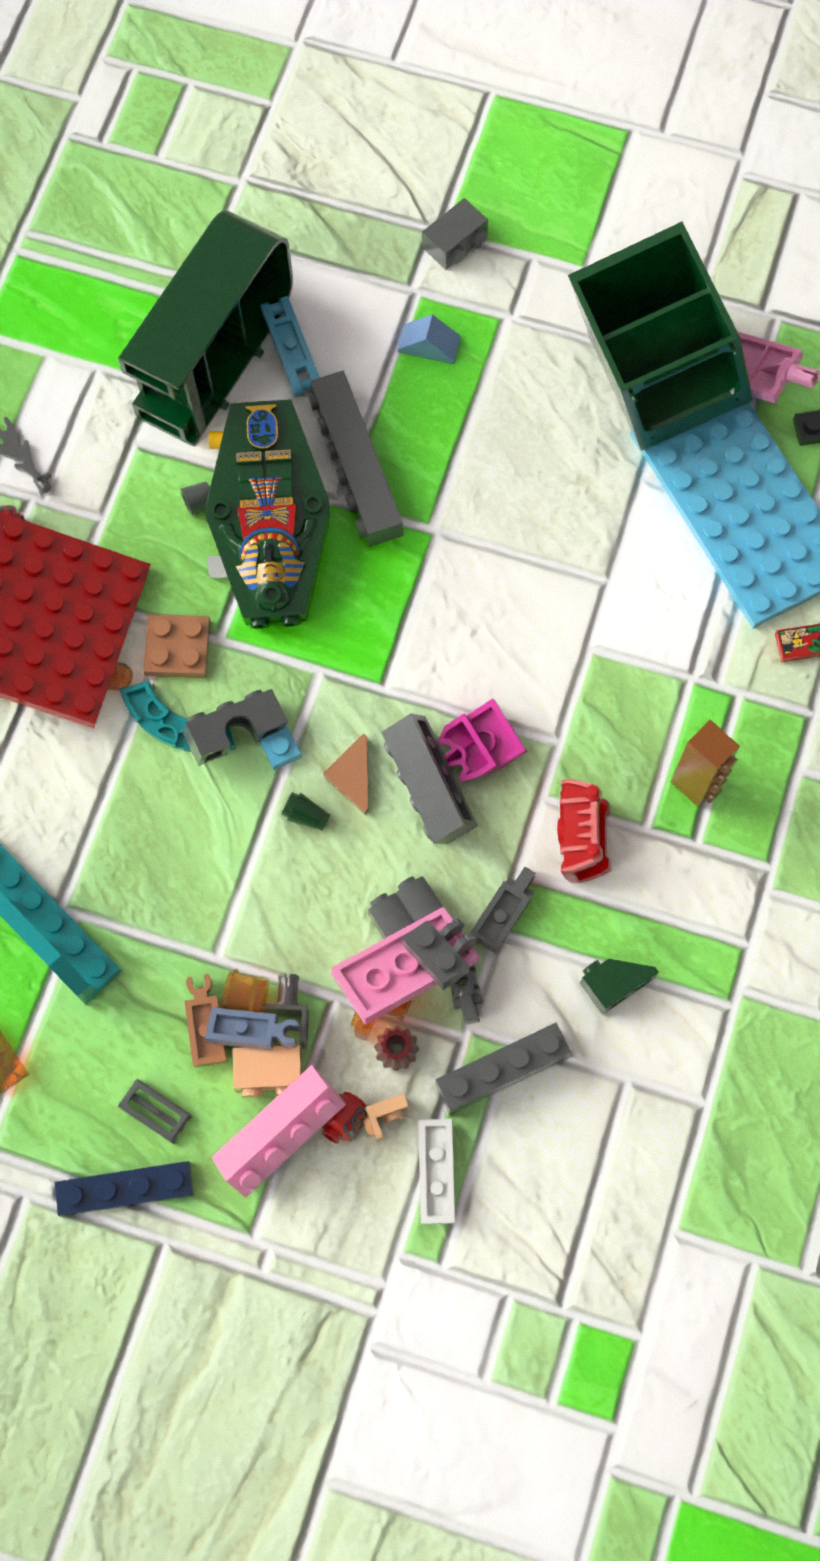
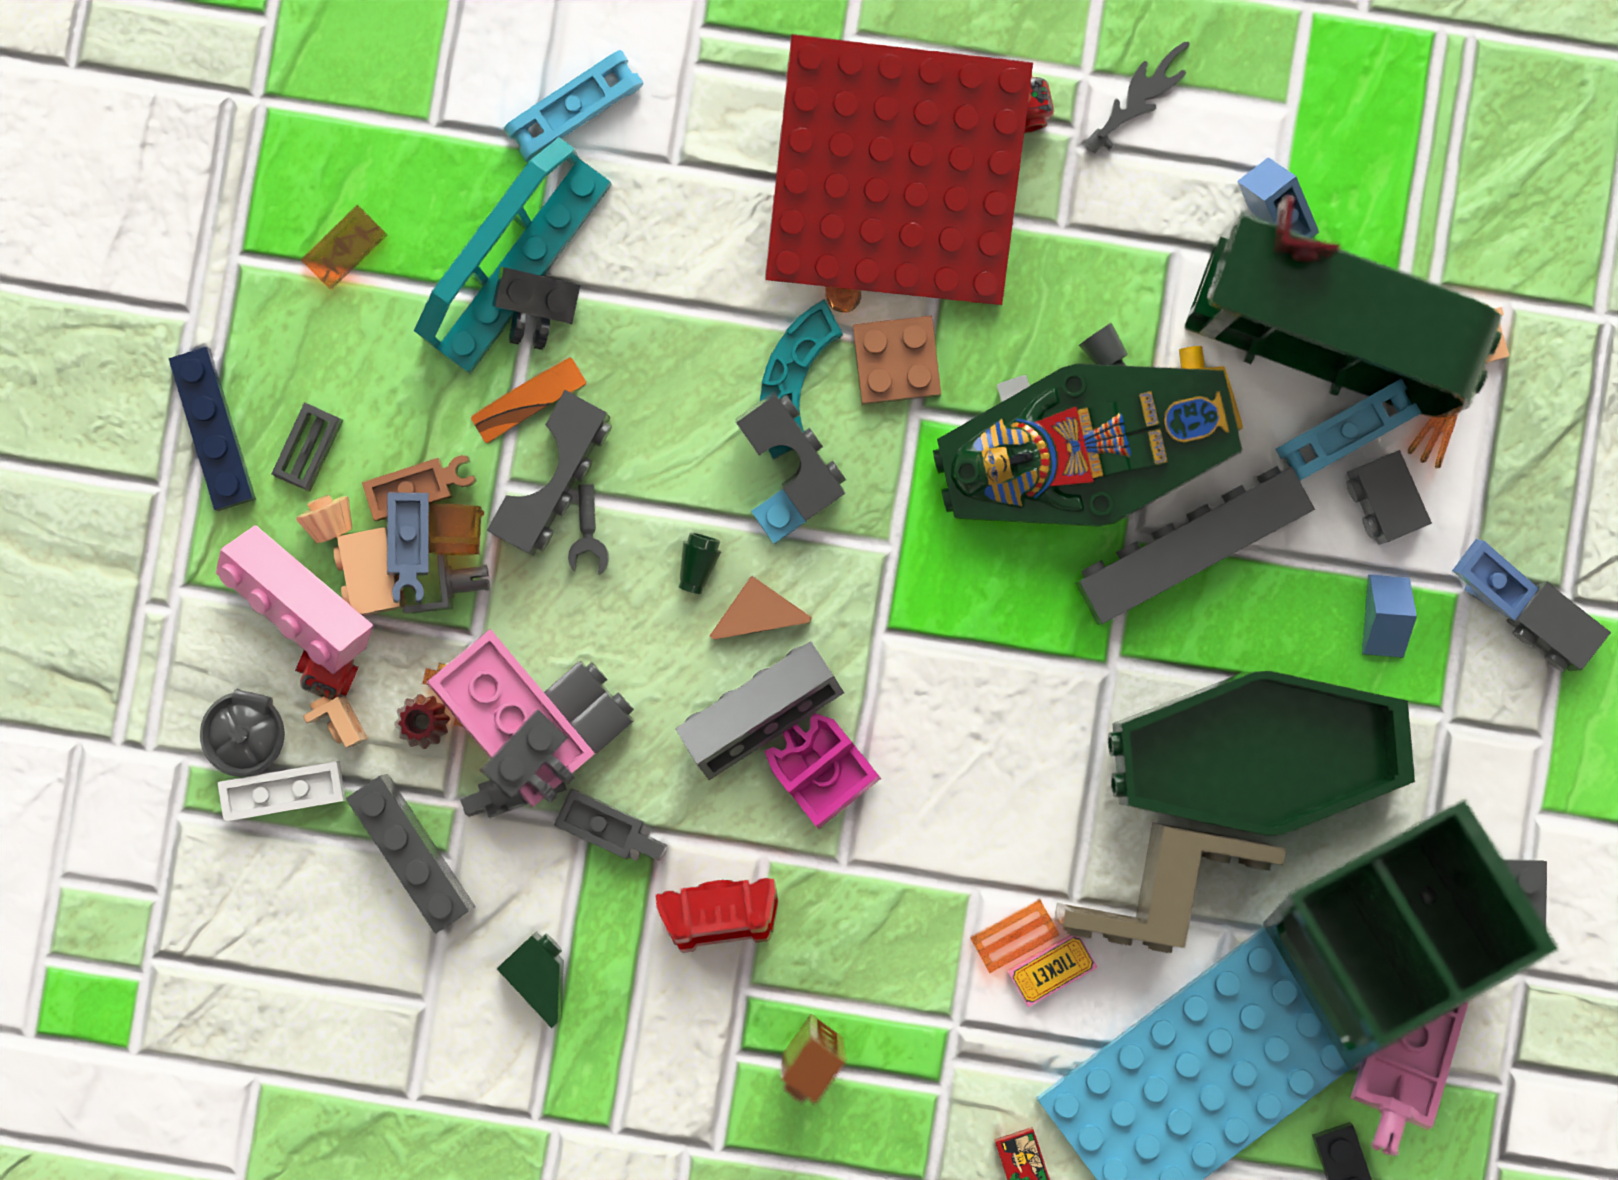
camera: 80 degrees right, 15 degrees up
none -> dark grey piece [200,688,285,777]
none -> light nougat piece [296,495,352,543]
none -> orange sticker [471,358,586,443]
none -> dark grey arch [487,390,612,556]
none -> black hinge [492,266,581,350]
none -> dark grey piece [568,484,609,575]
none -> clear orange tile [970,898,1060,974]
none -> tile [1007,935,1098,1007]
none -> dark tan bracket [1054,822,1286,953]
none -> dark green container [1108,671,1415,836]
none -> medium blue slope [1237,157,1319,238]
none -> dark red bracket [1274,196,1340,262]
none -> dark grey brick [1346,450,1432,545]
none -> clear orange piece [1407,411,1461,469]
none -> medium blue slope [1452,539,1539,620]

